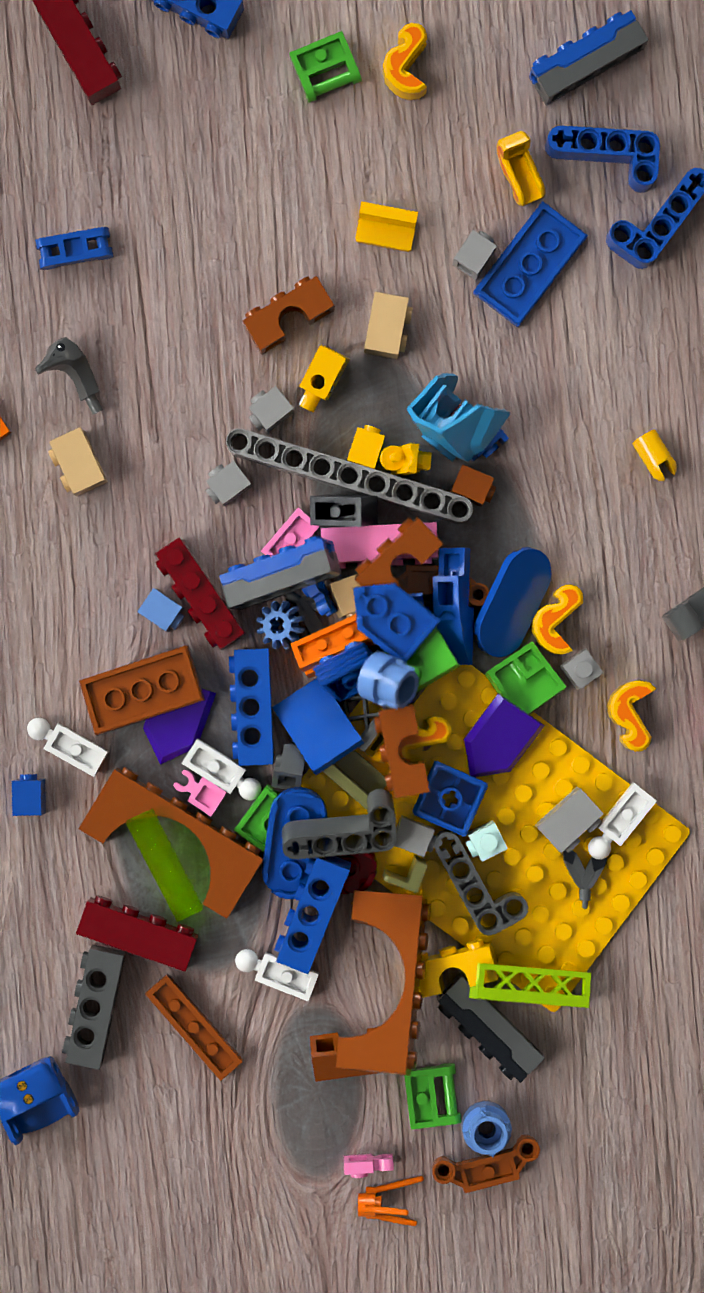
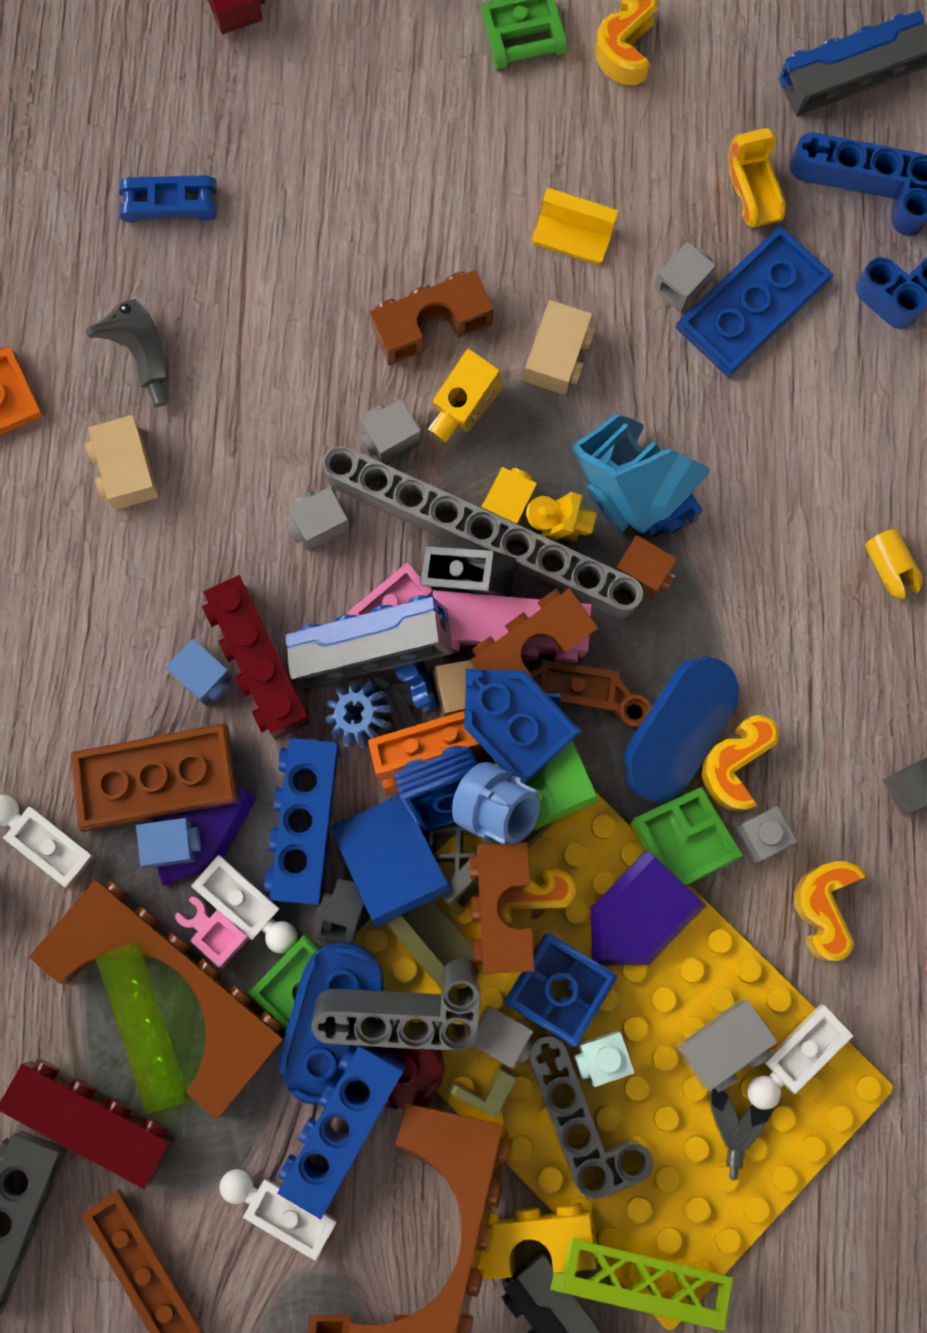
camera: 10 degrees right, 10 degrees down
blue slope [433,548,474,665] -> none
none -> medium blue brick [136,818,201,869]

